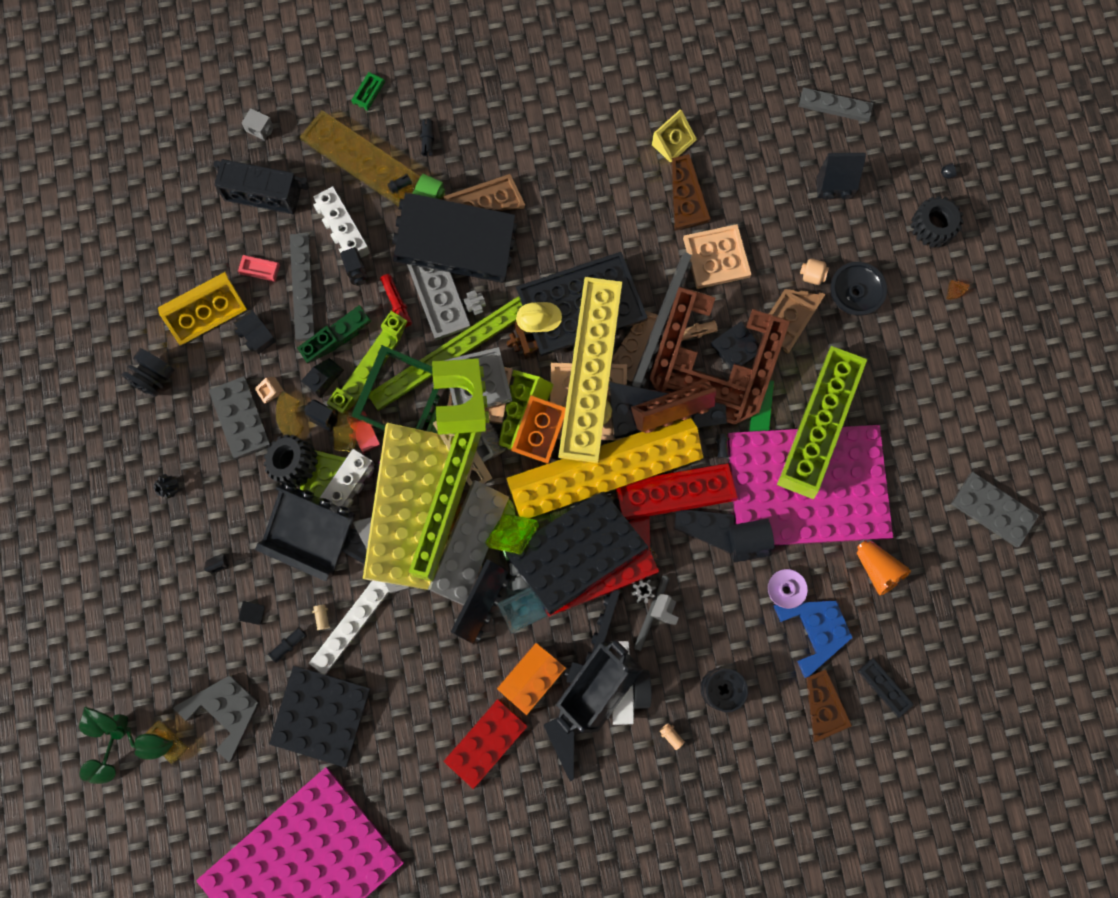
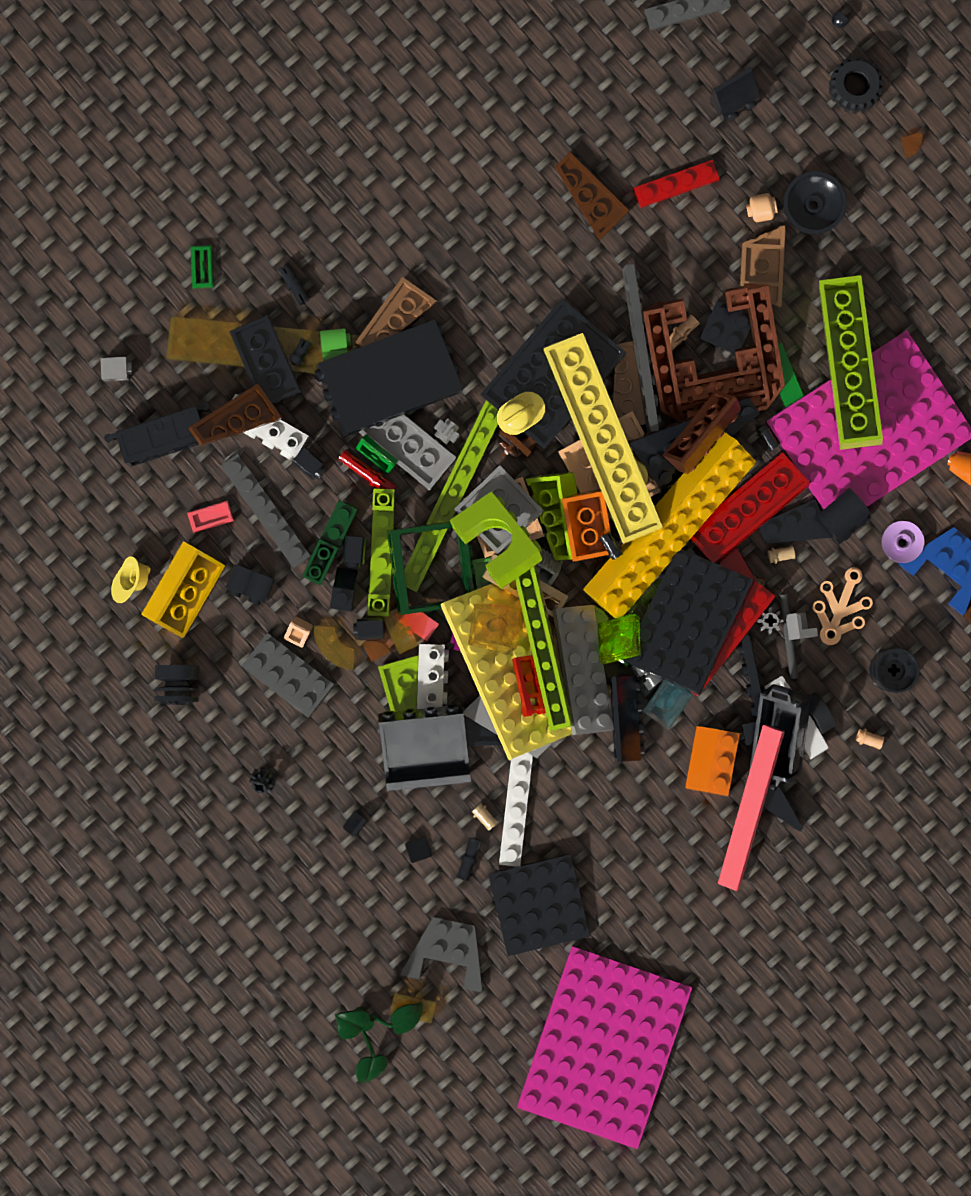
camera: 25 degrees left, 10 degrees up
black tyre [264,434,318,487] -> none
red plate [443,699,527,789] -> none
light yellow slope [652,110,697,162] -> none
light nougat plate [683,224,751,289] -> none
none -> light yellow piece [111,556,150,603]
none -> reddish brown wing [189,384,282,446]
none -> black tile [229,315,301,404]
none -> black brick [343,536,367,569]
none -> green tile [355,434,398,474]
none -> clear orange tile [362,641,390,662]
none -> clear yellow slope [468,604,522,655]
none -> red plate [512,655,546,717]
none -> black pin [599,532,623,560]
none -> red plate [634,160,720,209]
none -> coral tile [718,724,785,891]
none -> tan pin [767,546,795,564]
none -> light nougat plant [812,567,873,645]

